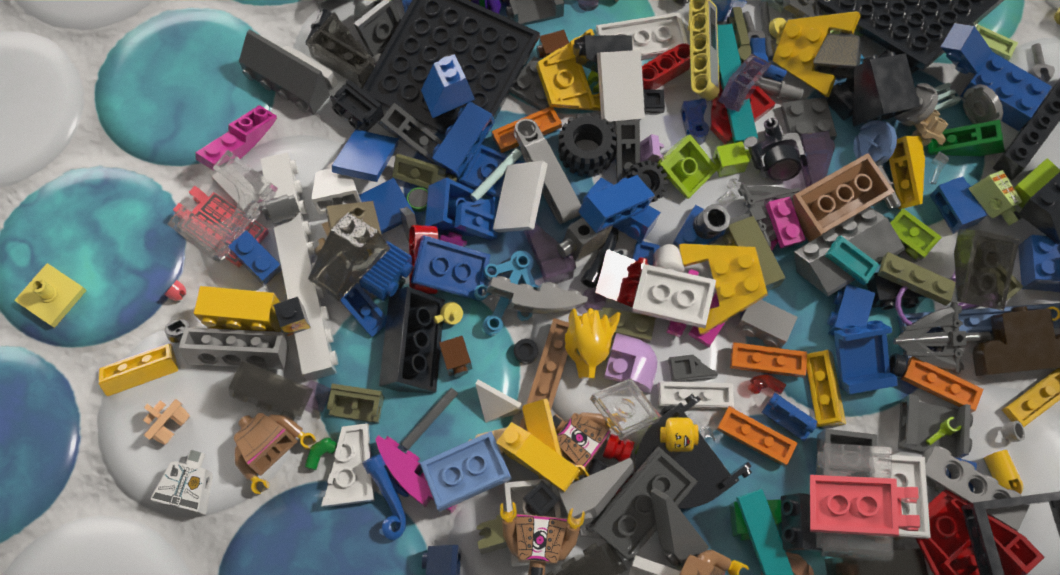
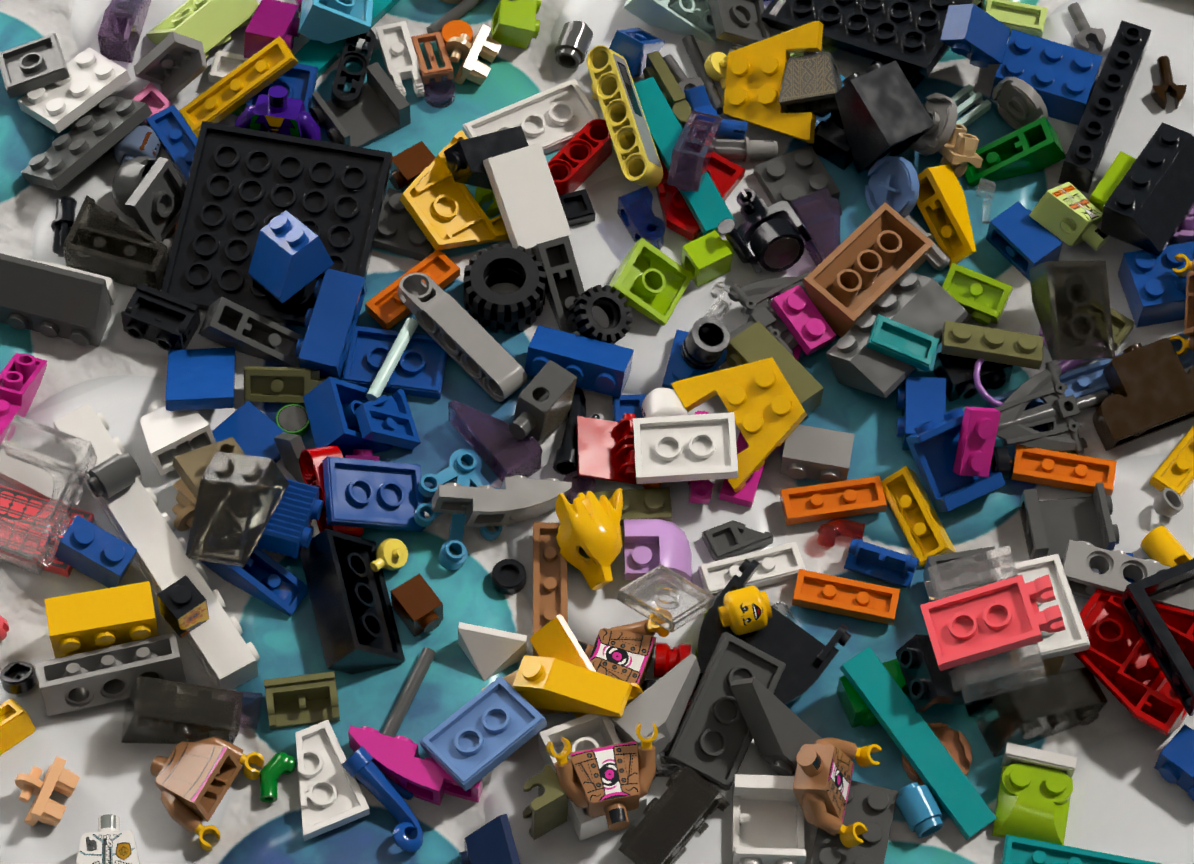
camera: 20 degrees left, 10 degrees down
white tile [493,161,548,232] -> none
black tile [523,480,560,516] -> none
blue brick [578,175,655,233] -> none
lavender tile [640,134,664,162] -> none
lime hand [926,417,961,446] -> none
none -> dark pink plate [953,406,1001,477]

